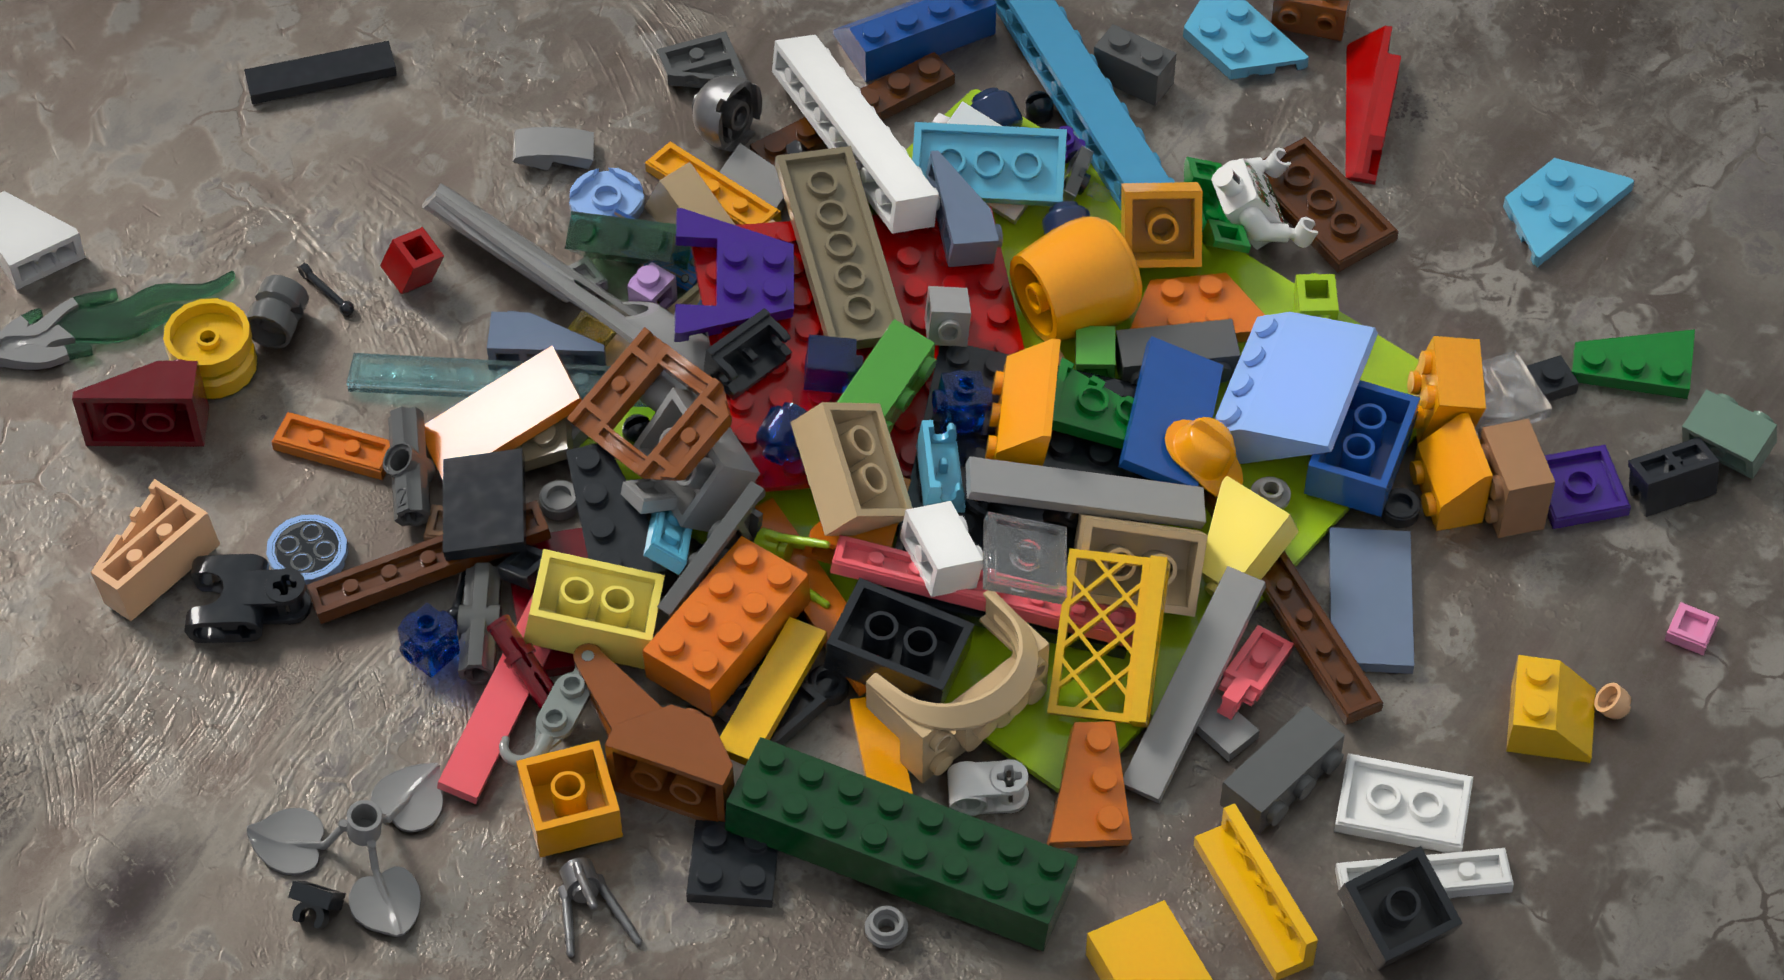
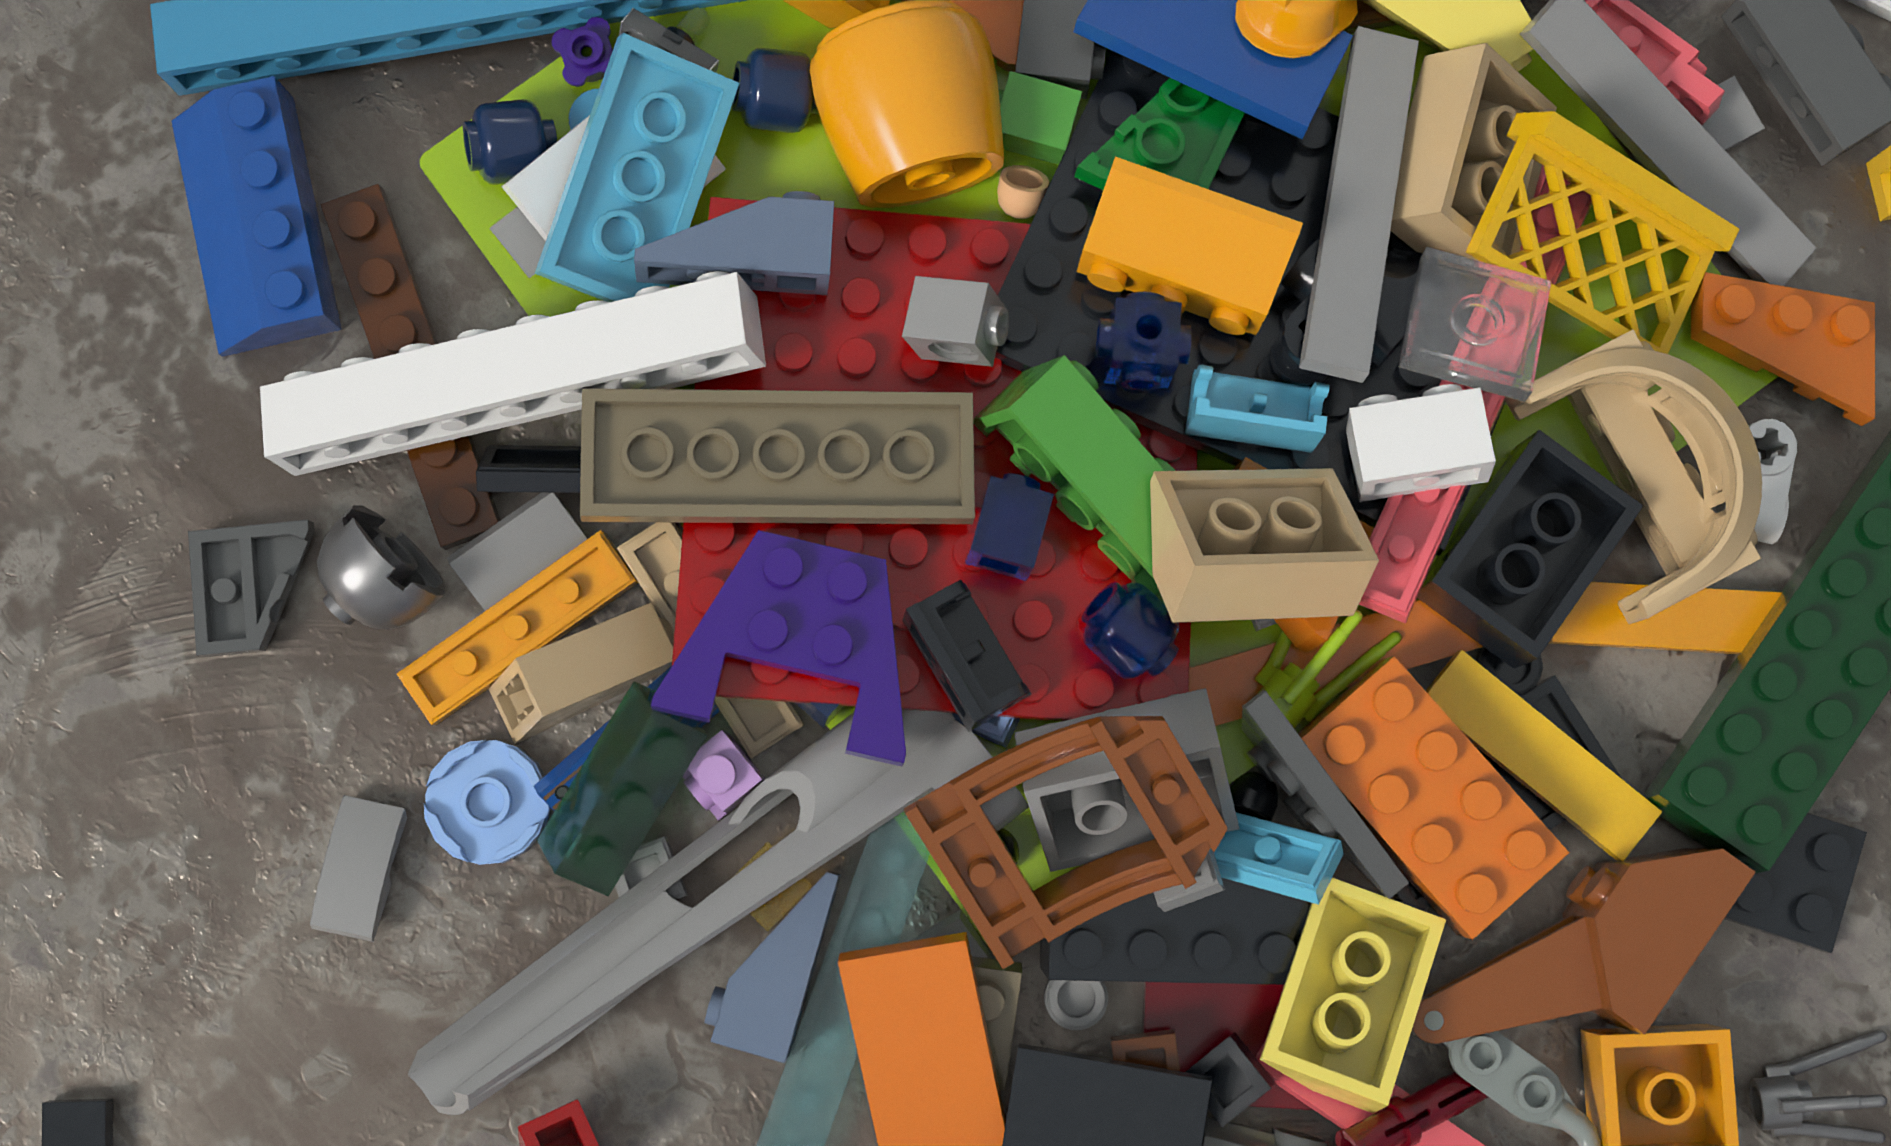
camera: 75 degrees left, 30 degrees up
black hinge [1024,91,1054,124] -> none

